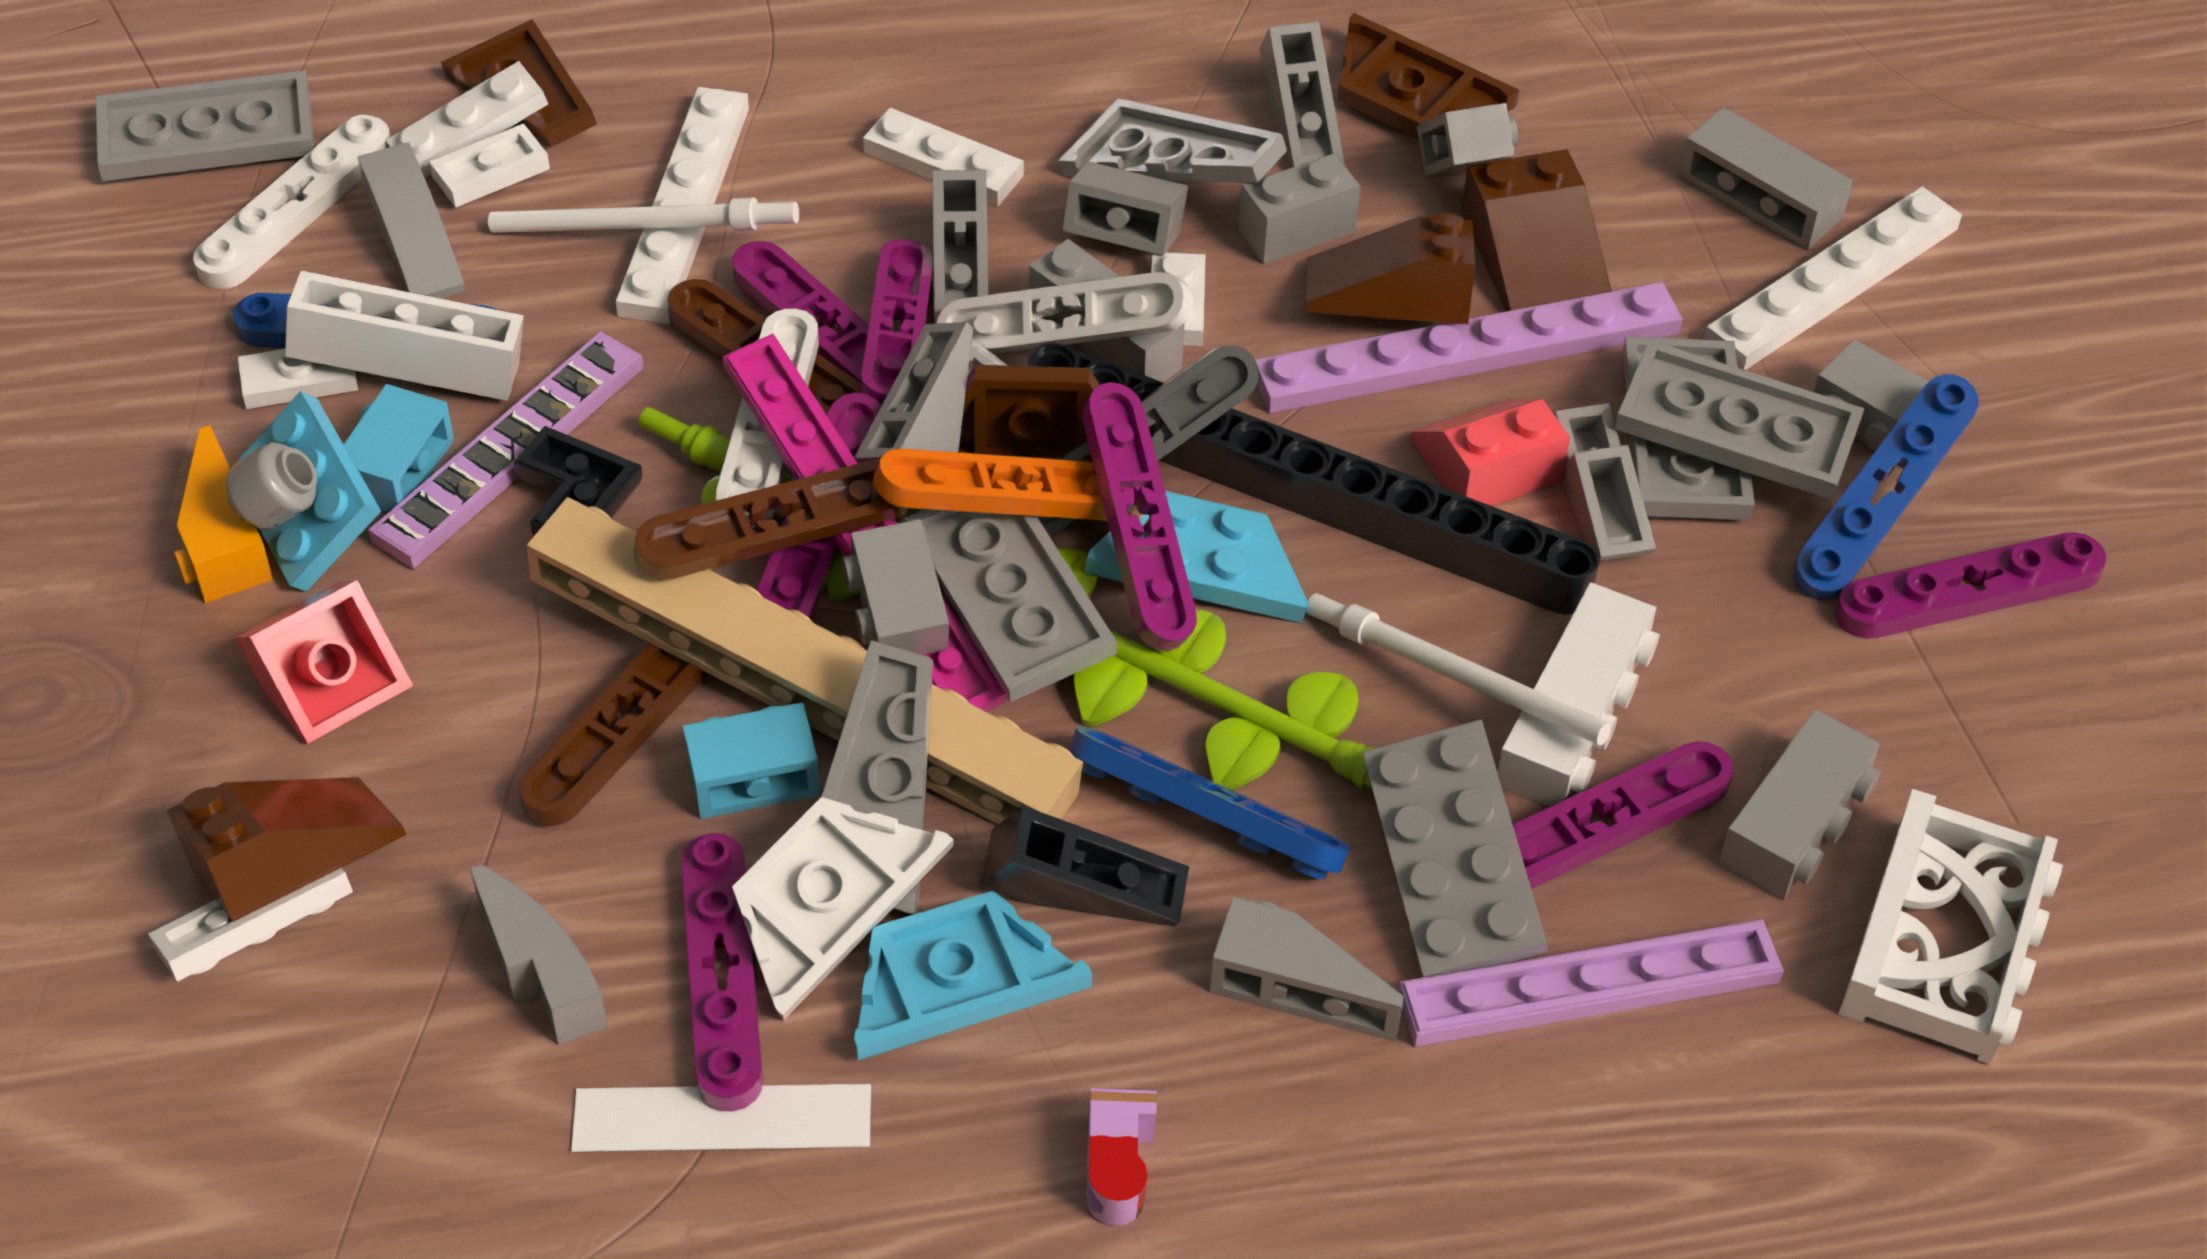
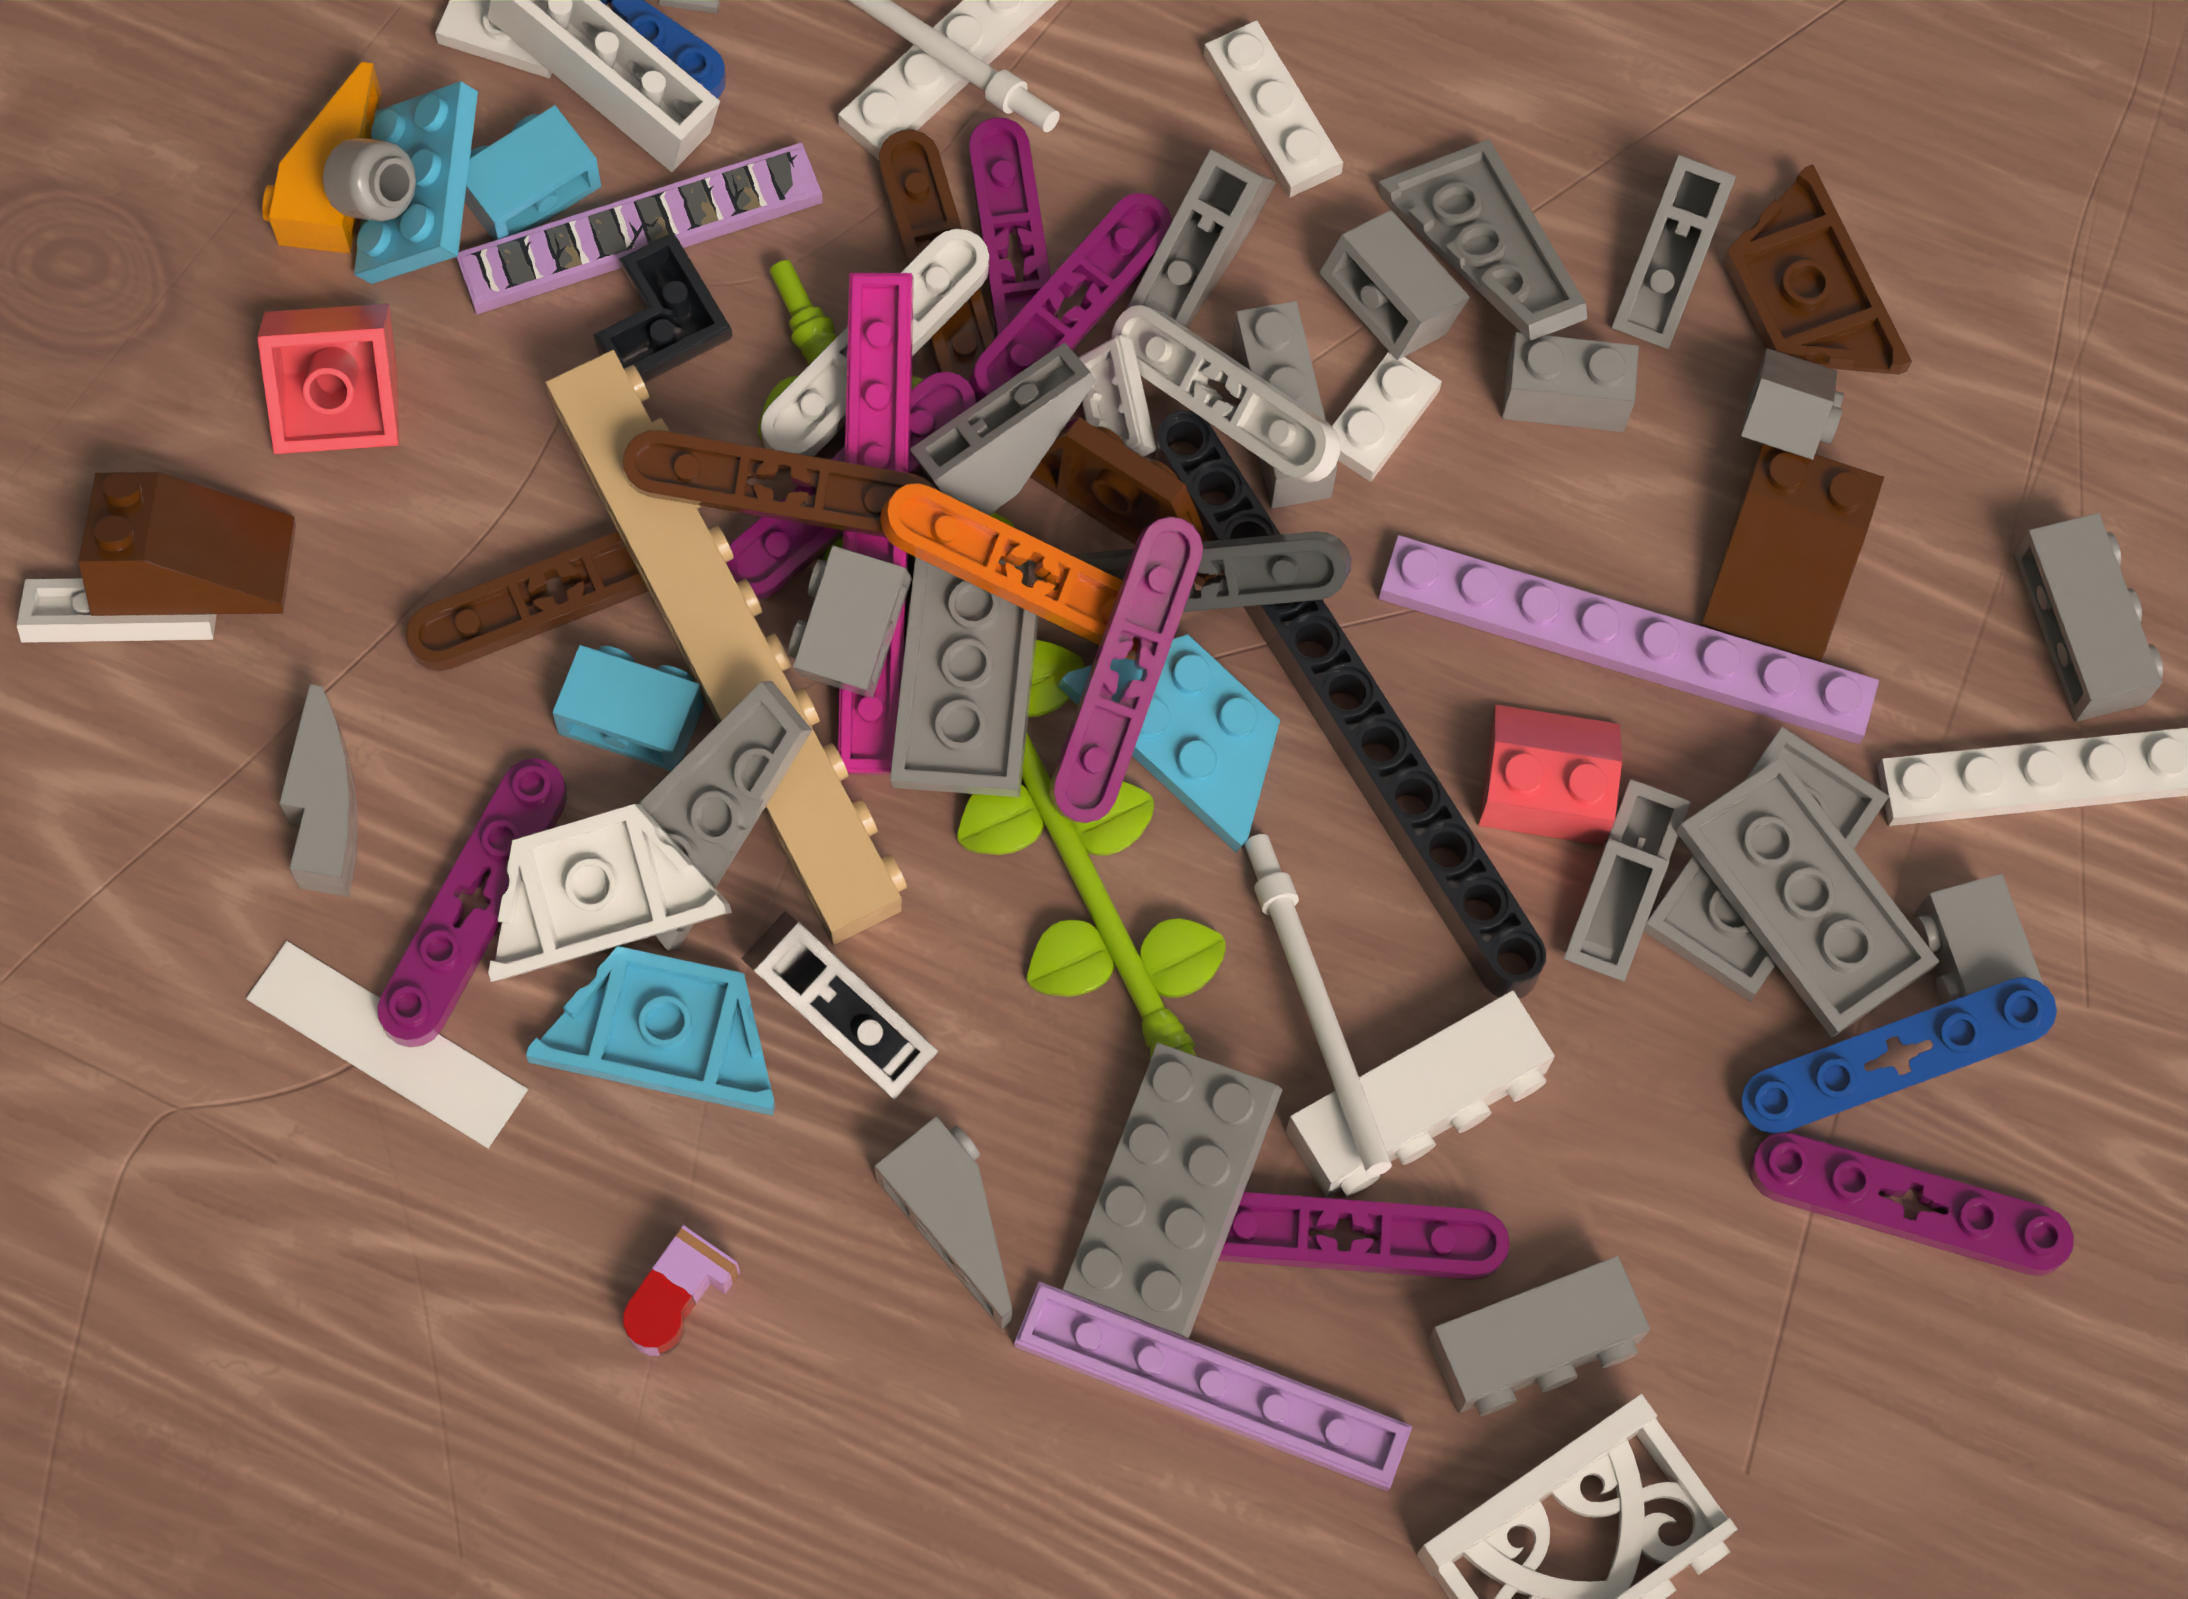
camera: 30 degrees right, 20 degrees up
blue piece [1068,726,1351,879] -> none
reddish brown slope [1305,213,1475,325] -> none

